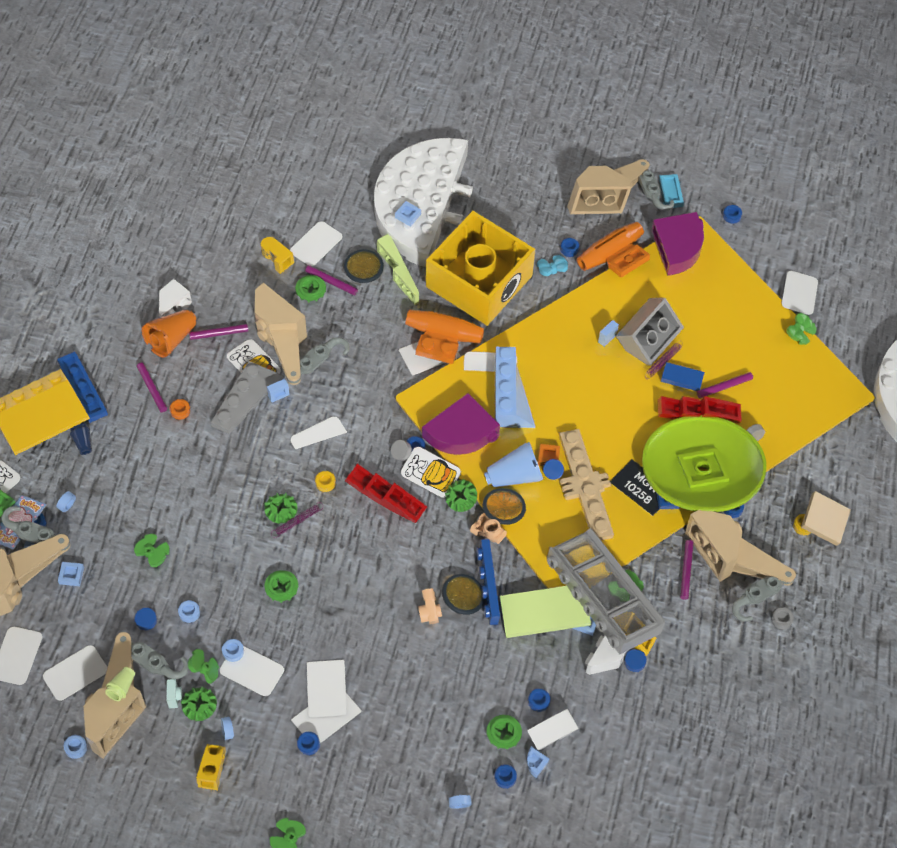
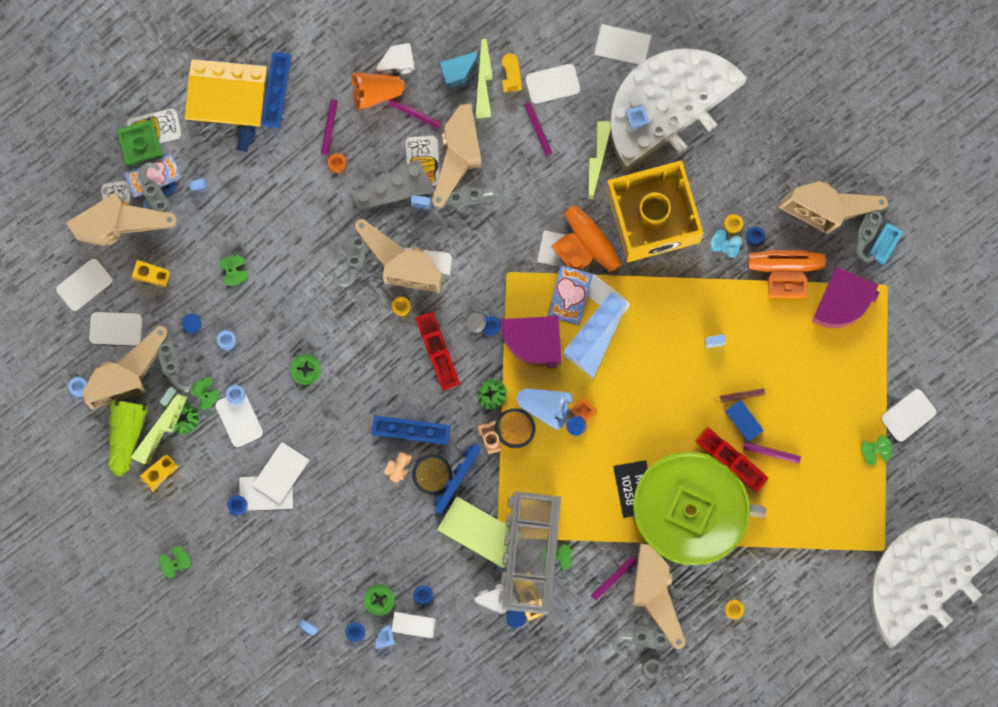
camera: 40 degrees right, 20 degrees up
light blue tile [58,562,84,586] -> none
yellowish green cone [105,667,135,701] -> none
light blue tile [221,717,234,740] -> none
bright green gear [265,493,298,524] -> none
magenta piece [271,502,323,538] -> none
bright green gear [295,275,326,303] -> none
clear yellow wheel [344,249,384,283] -> none
sticker [401,447,461,498] -> none
tan hinge [559,429,614,541] -> none
light grey slope [616,298,684,366] -> none
blue tile [723,205,742,224] -> none
tan tile [801,491,851,546] -> none
none -> lime cone [108,400,149,477]
none -> yellowish green slope [130,394,187,465]
none -> yellow leg [132,260,171,287]
none -> tan slope [333,219,442,293]
none -> blue plate [372,415,451,445]
none -> medium azure slope [440,52,477,89]
none -> yellowish green slope [476,39,492,119]
none -> sticker [547,265,593,325]
none -> white sticker [594,24,652,65]
none -> yellow tile [724,214,743,234]

